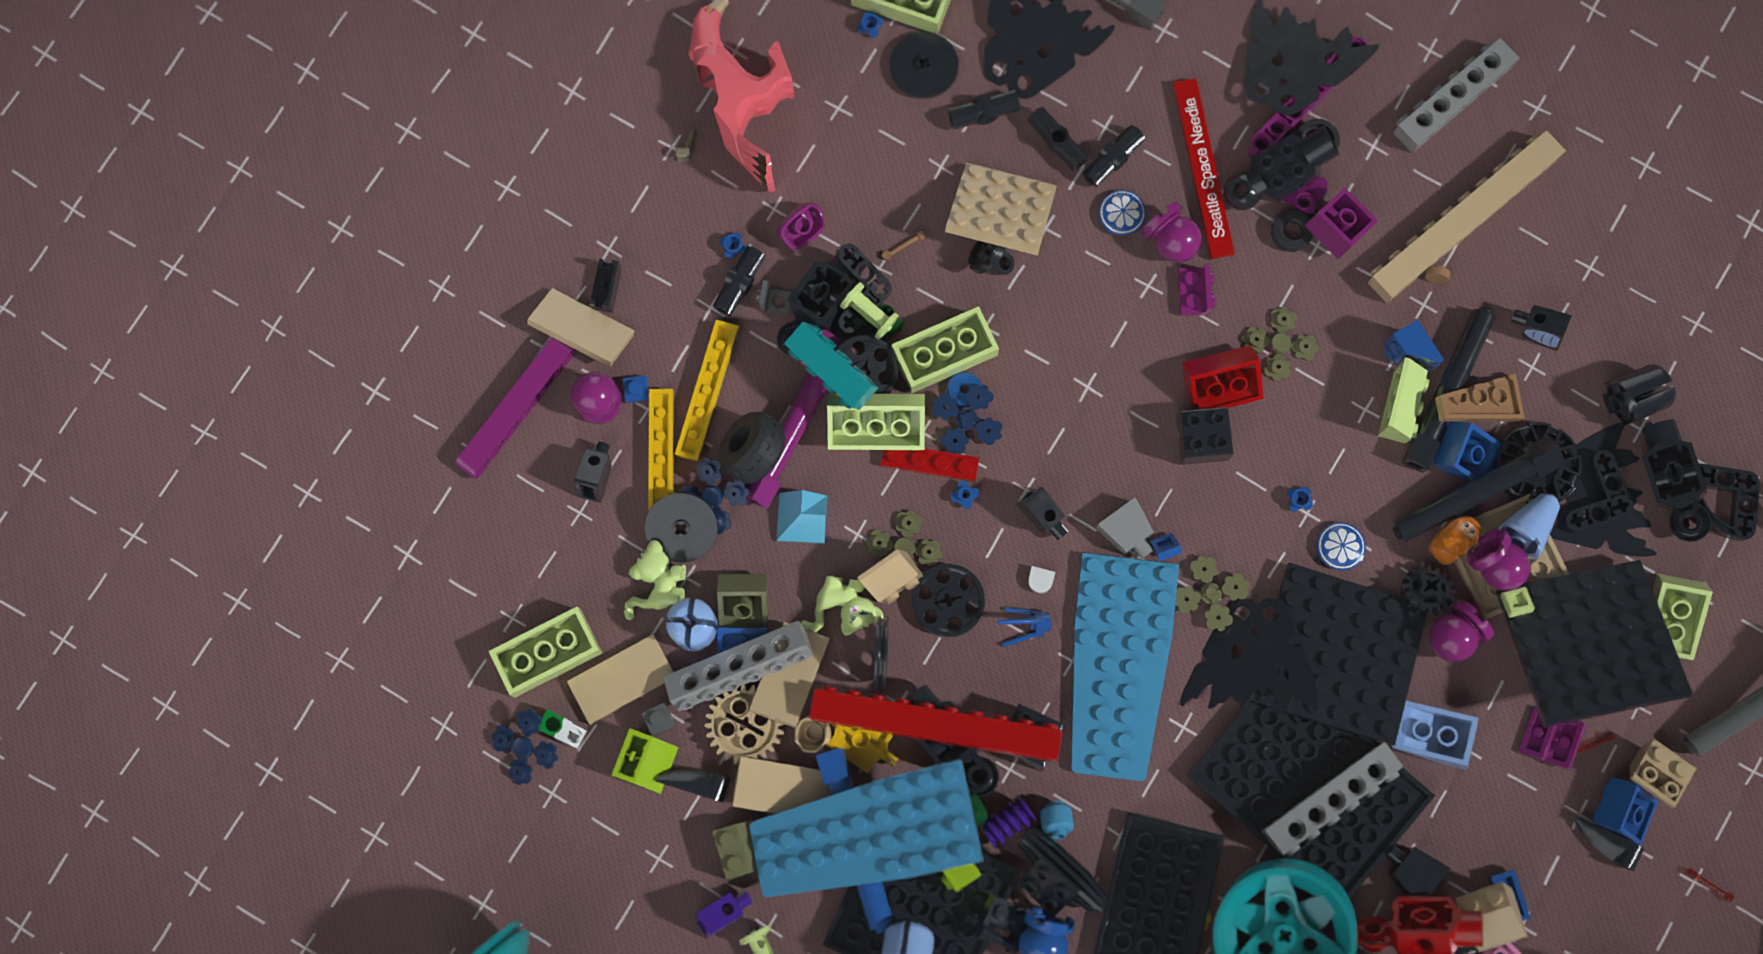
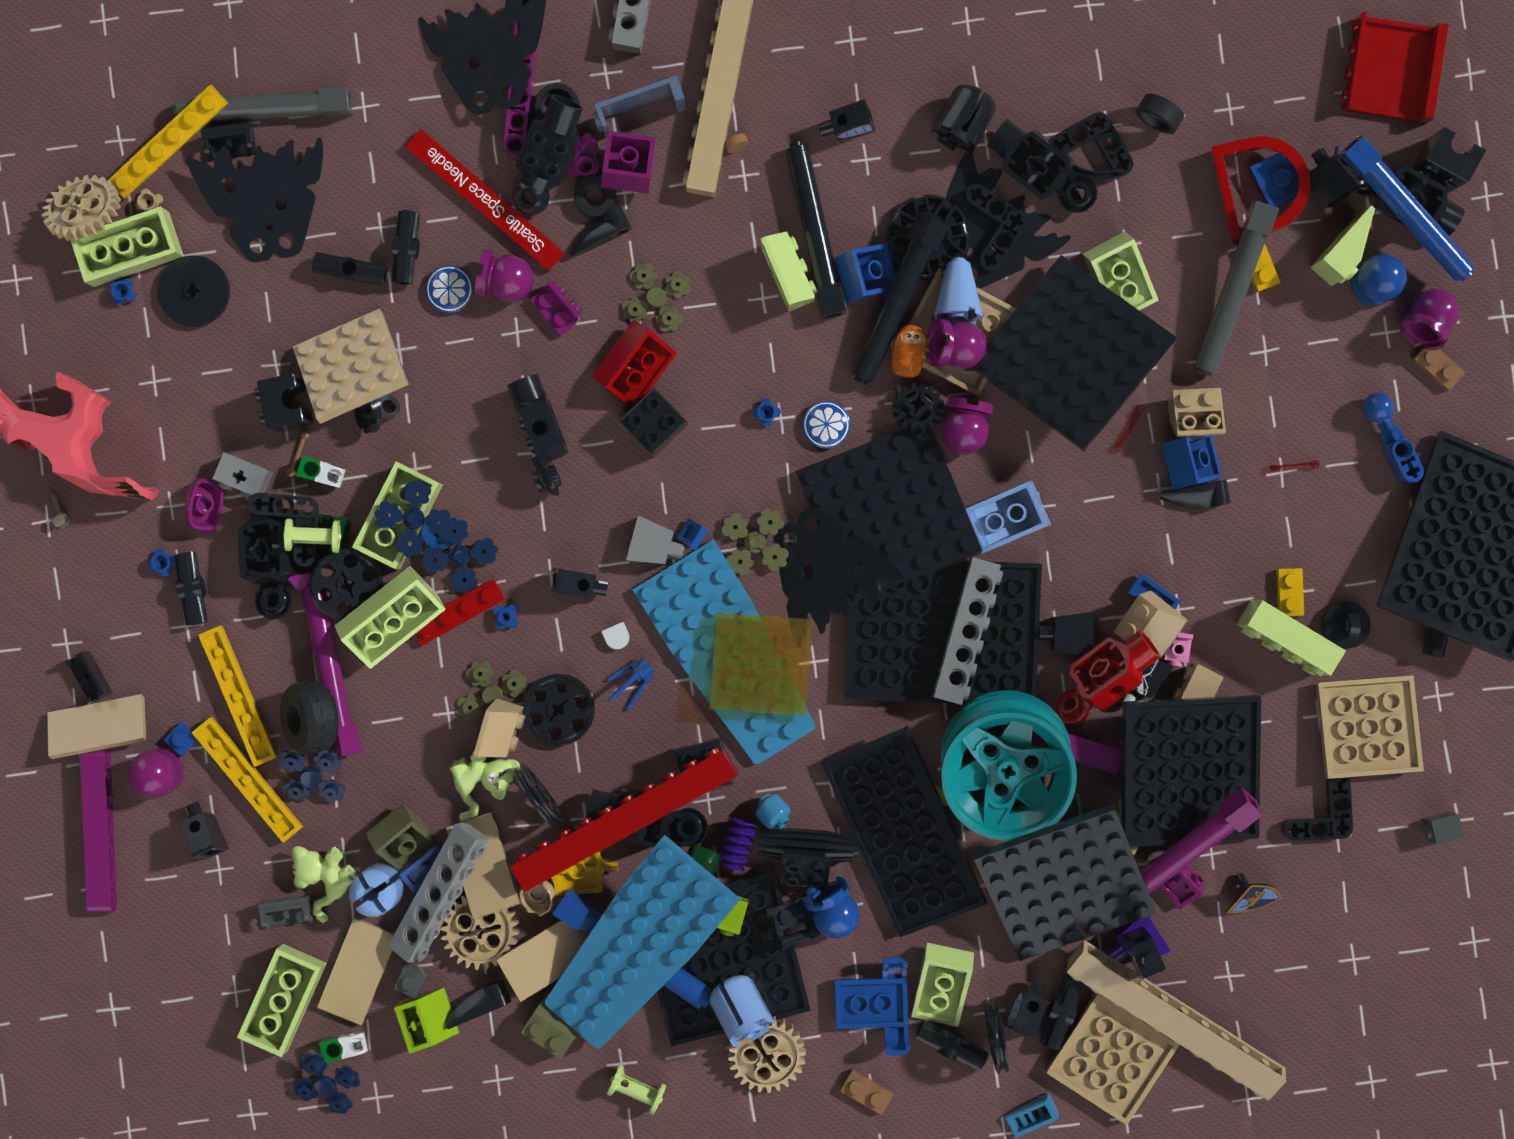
camera: 45 degrees left, 10 degrees up
black piece [645,492,718,563] -> none
dark purple torso [694,890,753,939] -> none
dark grey bracket [756,280,792,315] -> none
medium azure slope [776,490,828,544] -> none
teal wedge [784,322,878,410] -> none
black piece [948,90,1021,130] -> none
blue slope [1383,320,1444,374] -> none
medium nougat wing [1435,373,1525,421] -> none
yellowish green tile [1500,586,1535,618] -> none
magenta slope [1519,706,1586,771] -> none
none -> light grey brick [212,452,273,498]
none -> black piece [254,373,314,432]
none -> dark grey hinge [258,894,314,928]
none -> leg [296,455,346,488]
none -> dark blue plant [374,480,453,558]
none -> black brick [507,374,569,496]
none -> black piece [569,206,632,258]
none -> sand blue panel [592,75,686,138]
none -> clear yellow plate [710,613,813,716]

